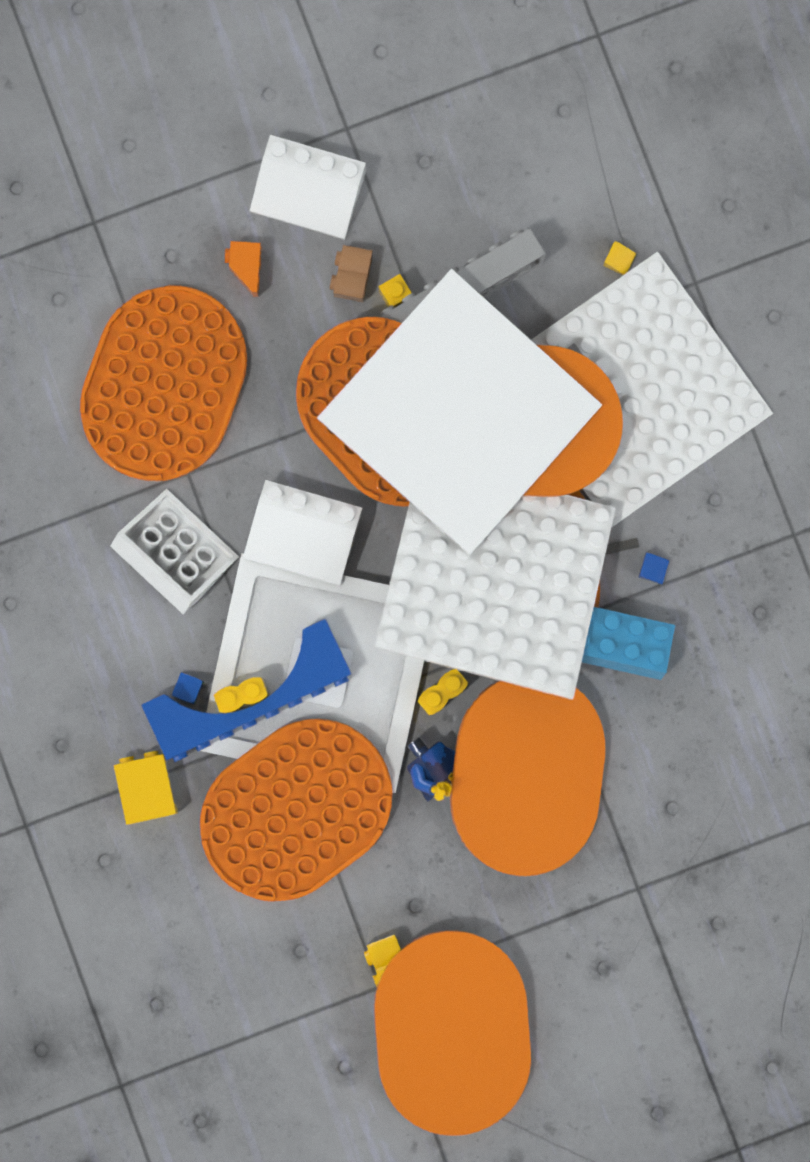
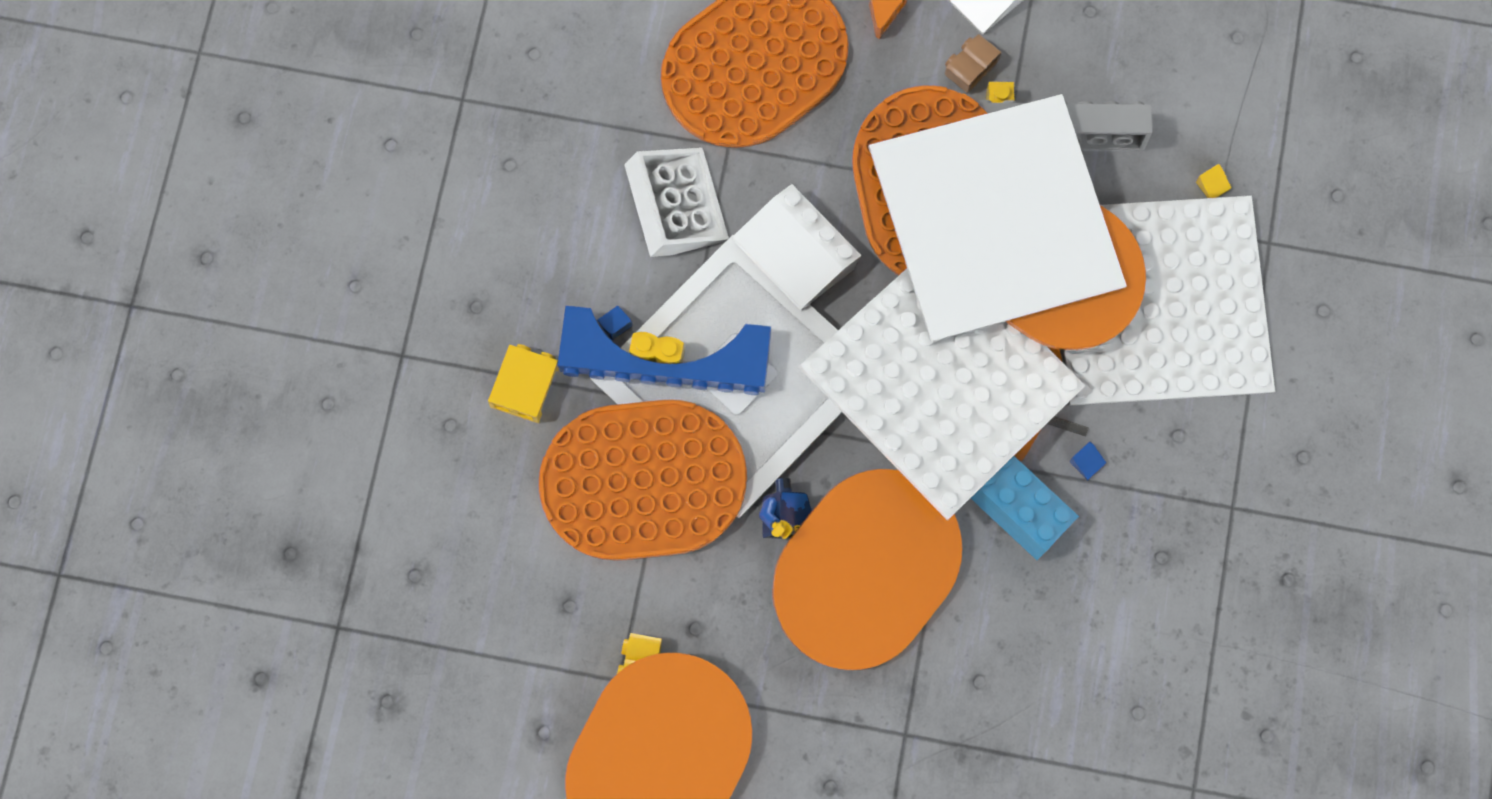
camera: 30 degrees right, 10 degrees down
yellow brick [418,669,468,716] -> none

